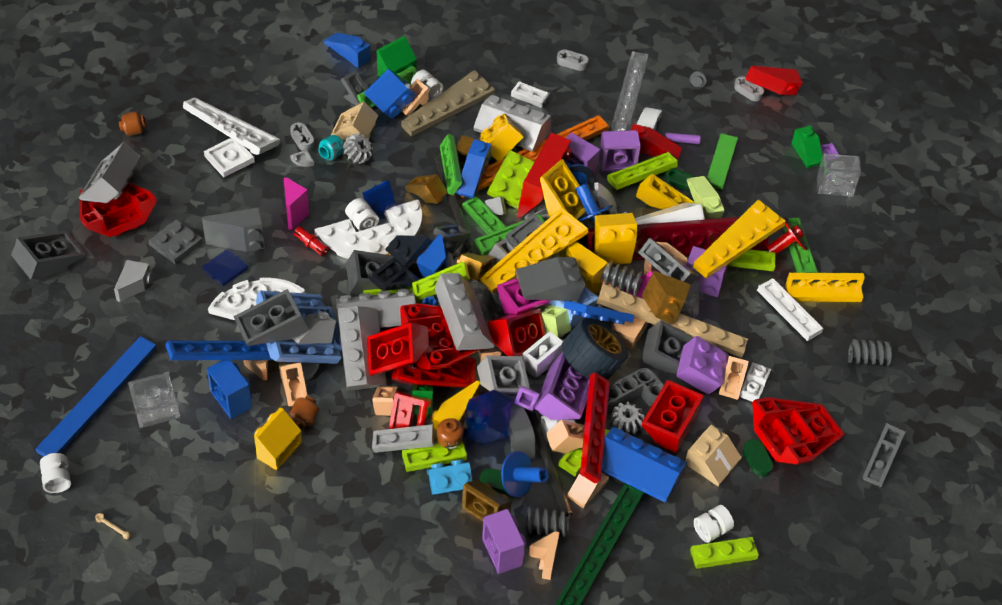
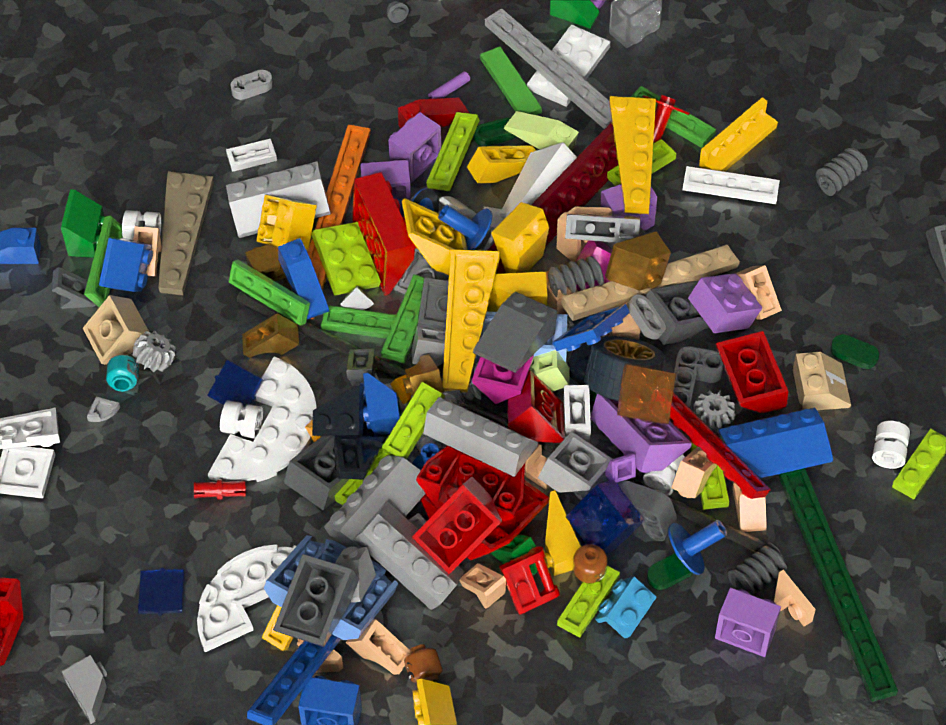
camera: 40 degrees left, 5 degrees up
dark grey slope [202,208,265,252] -> none
dark pink slope [284,178,309,230] -> none
light grey beam [290,123,314,151] -> none
light grey plate [372,424,435,453] -> none
pearl gold slope [462,480,512,521] -> none
clear brick [611,51,648,131] -> none
white slope [637,107,662,130] -> none
white slope [739,363,771,402] -> none
red wedge [752,397,845,464] -> none
none -> light grey plate [485,8,612,129]
none -> white plate [527,25,610,107]
none -> clear orange plate [617,365,676,425]
none -> light grey plate [627,294,666,339]

